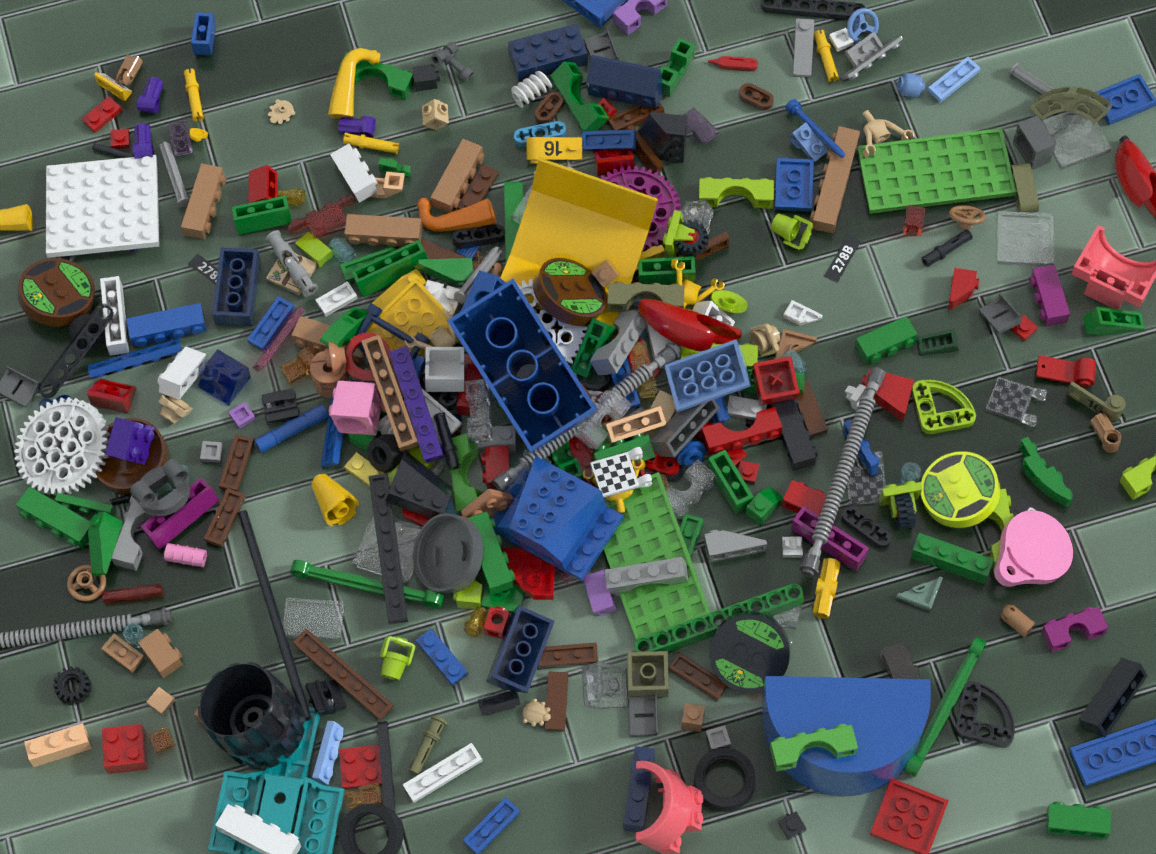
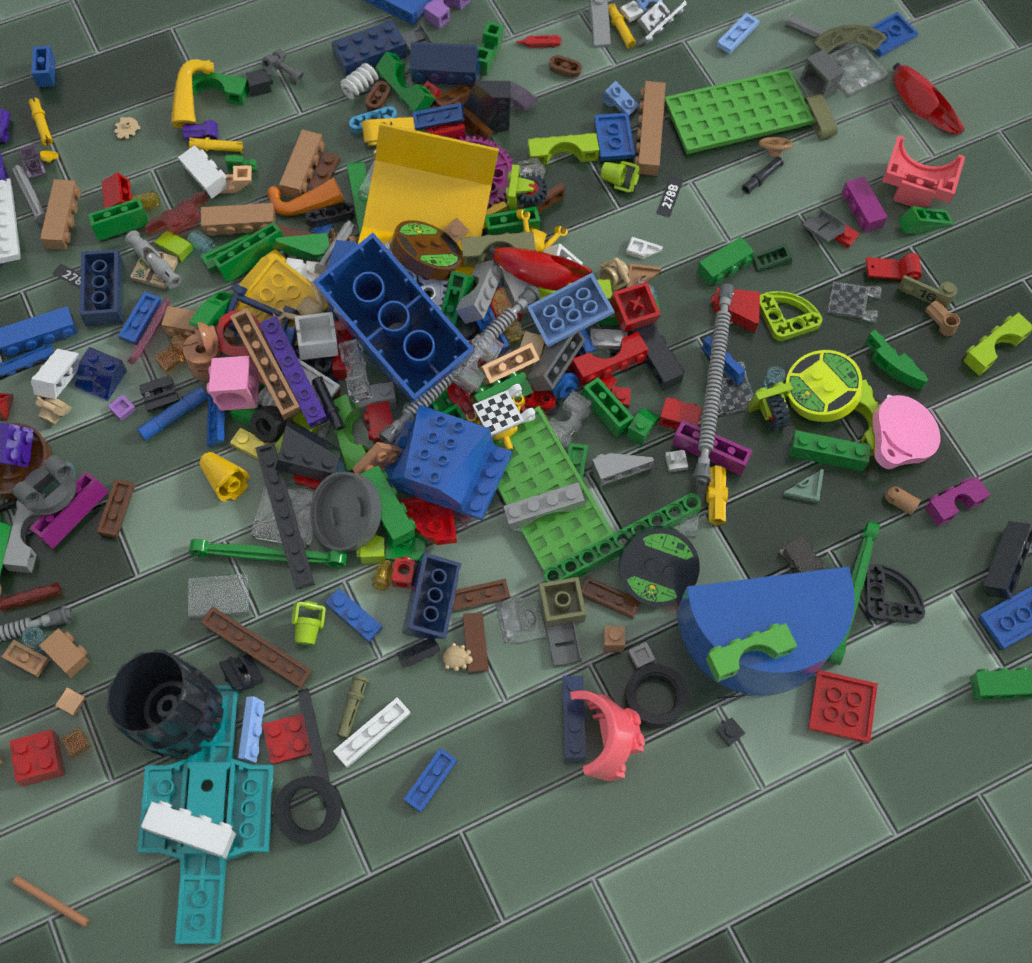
camera: 15 degrees left, 0 degrees up
bright pink axle [164,543,207,567] -> none
light grey plate [200,441,223,463] -> none
reddish brown plate [218,434,255,492] -> none
black piece [238,510,312,721] -> none
white plate [315,281,358,317] -> none
clear orange plate [345,783,382,808] -> none
tan brick [422,99,449,131] -> none
medium lavender hinge [584,570,617,616] -> none
lime dish [711,290,748,313] -> none
blue piece [785,99,845,158] -> none
reddish brown tile [797,380,828,437] -> none
black beam [842,506,891,549] -> none
white tile [845,384,867,410] -> none
tan piece [863,110,914,158] -> none
medium blue head [897,73,925,98] -> none
clear red brick [903,205,926,236] -> none
red slope [948,268,980,310] -> none
clear plate [997,211,1054,266] -> none

